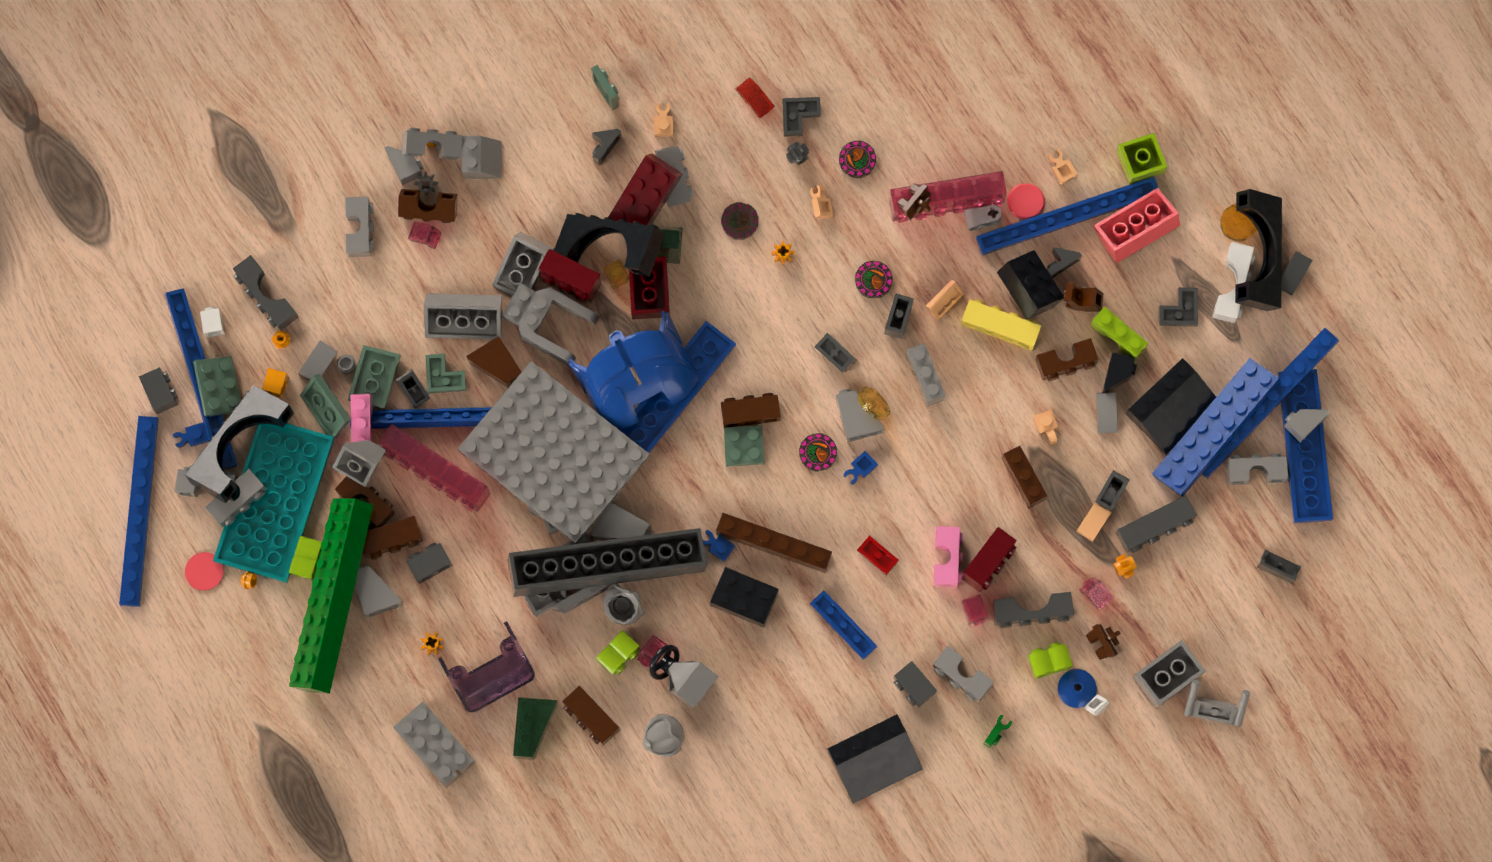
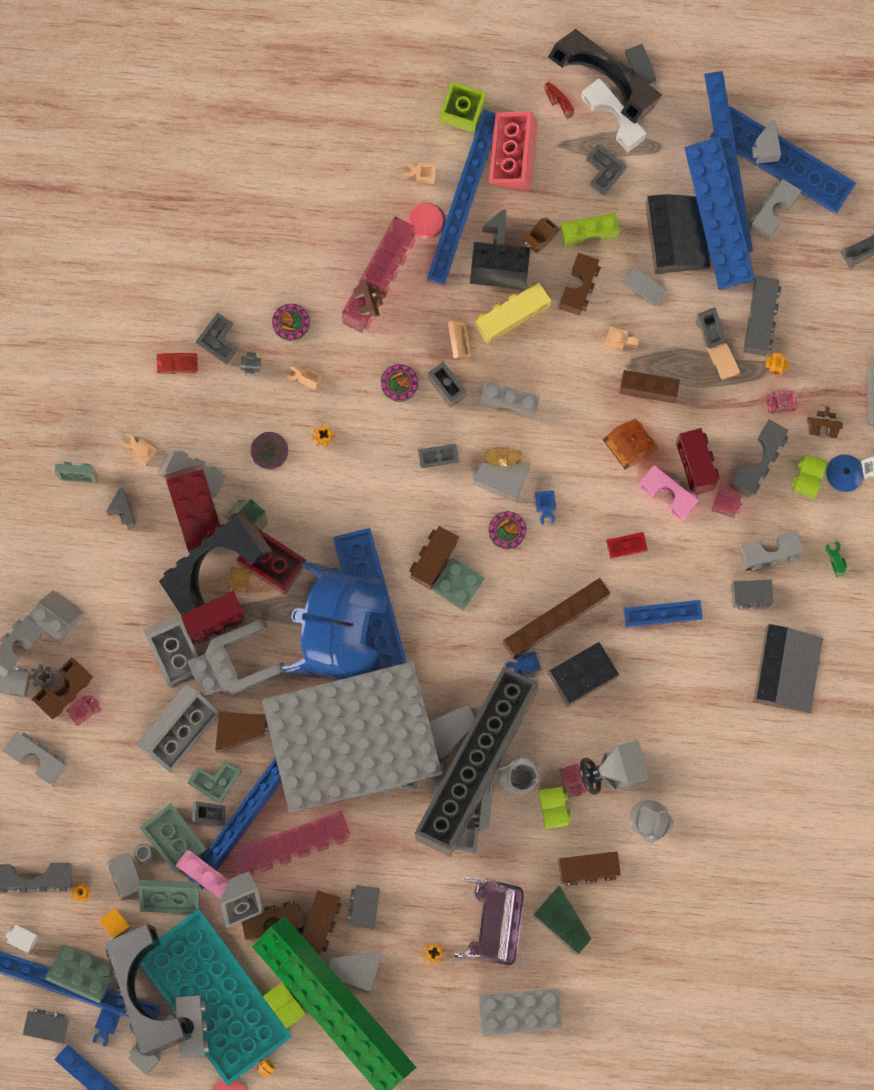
camera: 60 degrees left, 0 degrees up
light grey piece [964,205,1001,231] -> none
black slope [1102,352,1137,393] -> none
clear yellow tile [1220,204,1257,241] -> none
none -> clear red slope [544,82,574,119]
none -> clear orange slope [603,418,658,470]

